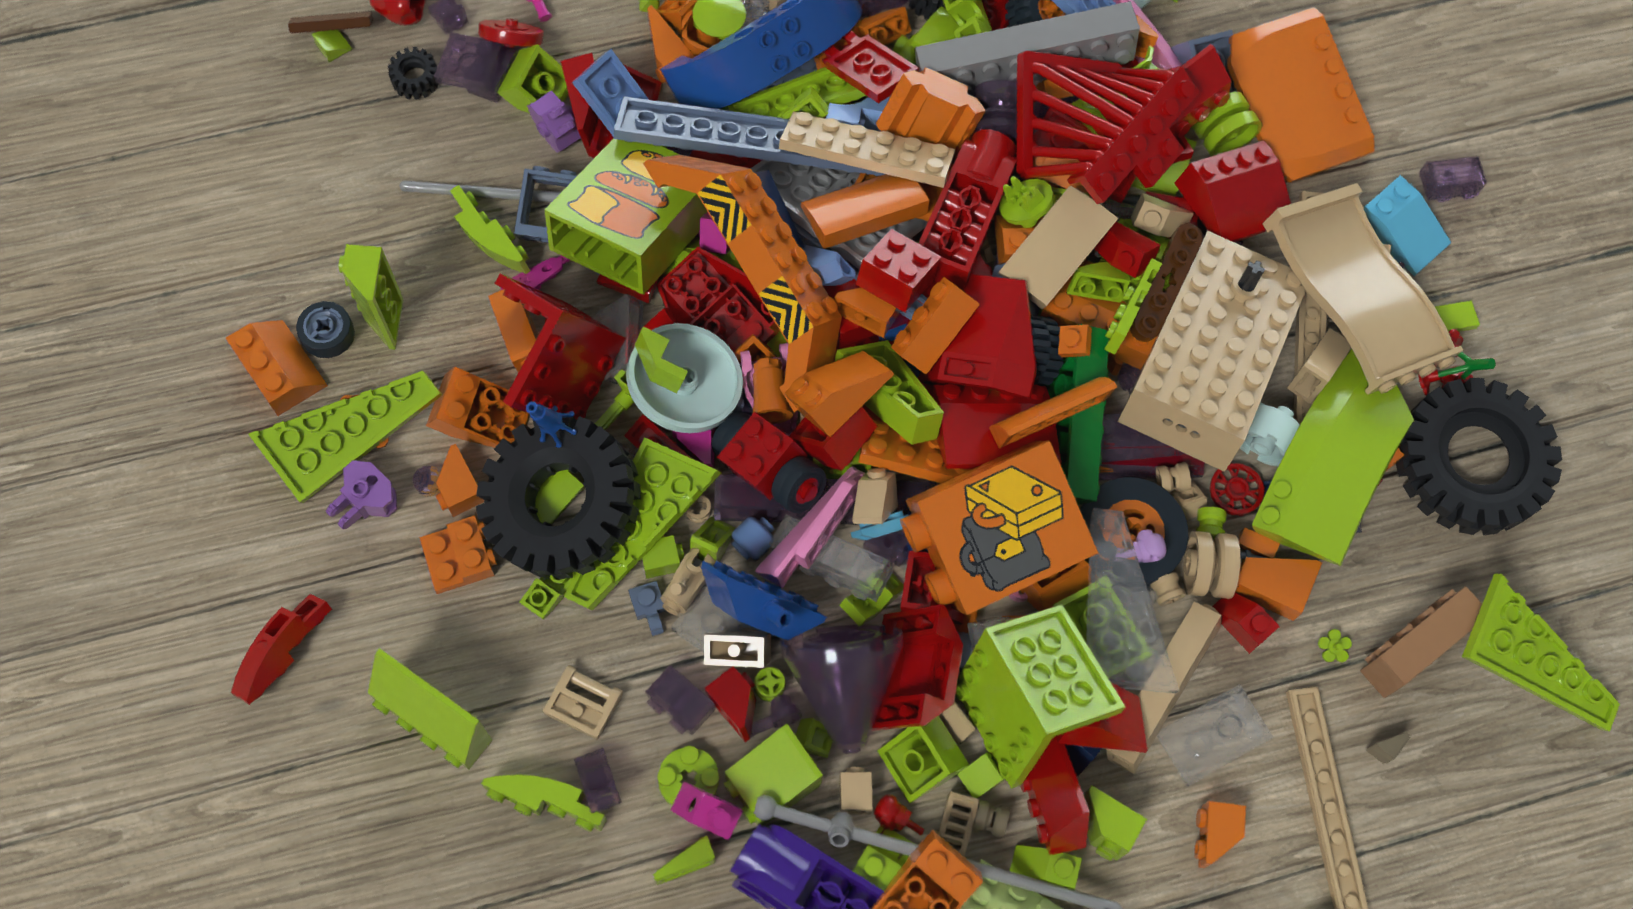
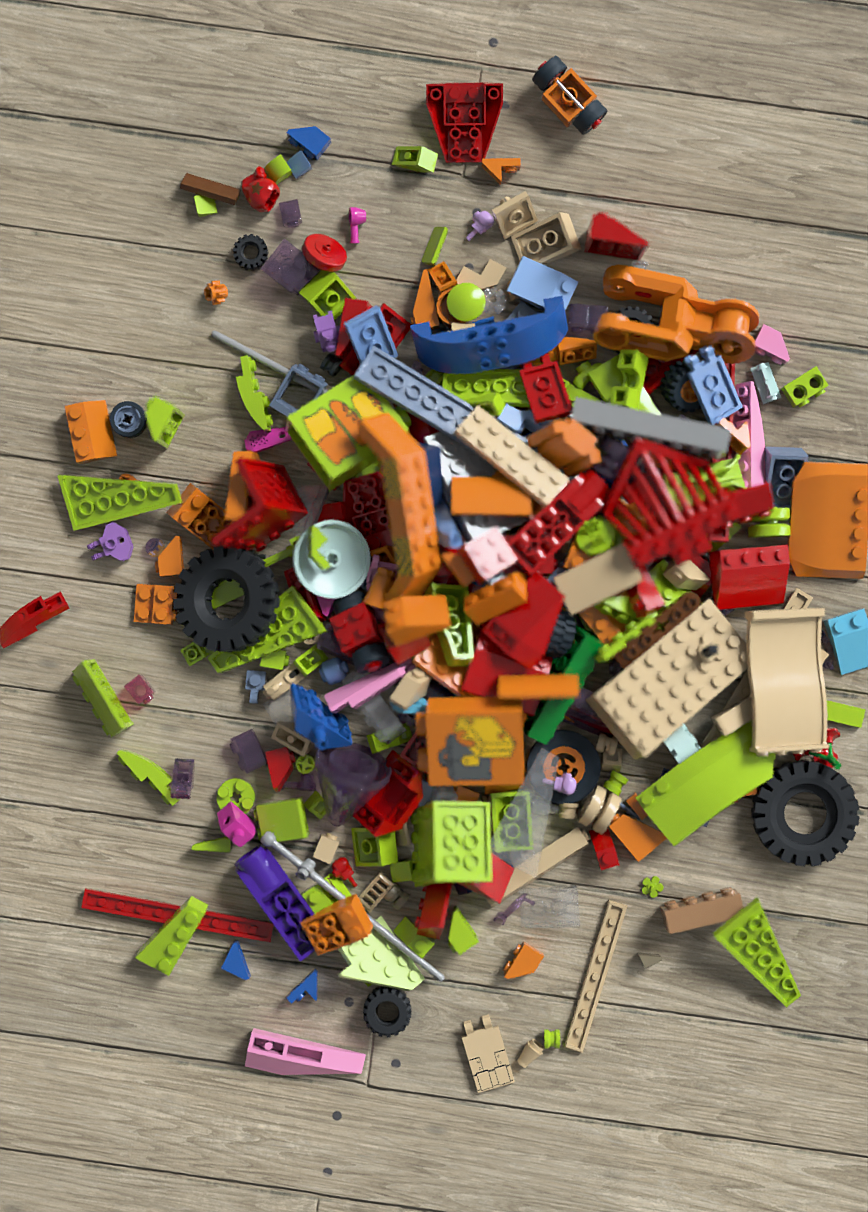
camera: 30 degrees right, 20 degrees up
blue piece [526,402,577,448] -> none
tan plate [543,665,623,740] -> none
orange plate [1058,324,1092,357] -> none
red wheel [1209,463,1264,515] -> none
none -> clear pink brick [124,674,156,705]
none -> orange gear [204,280,228,305]
none -> pearl dark grey wheel [320,353,342,377]
none -> piece [494,893,535,925]

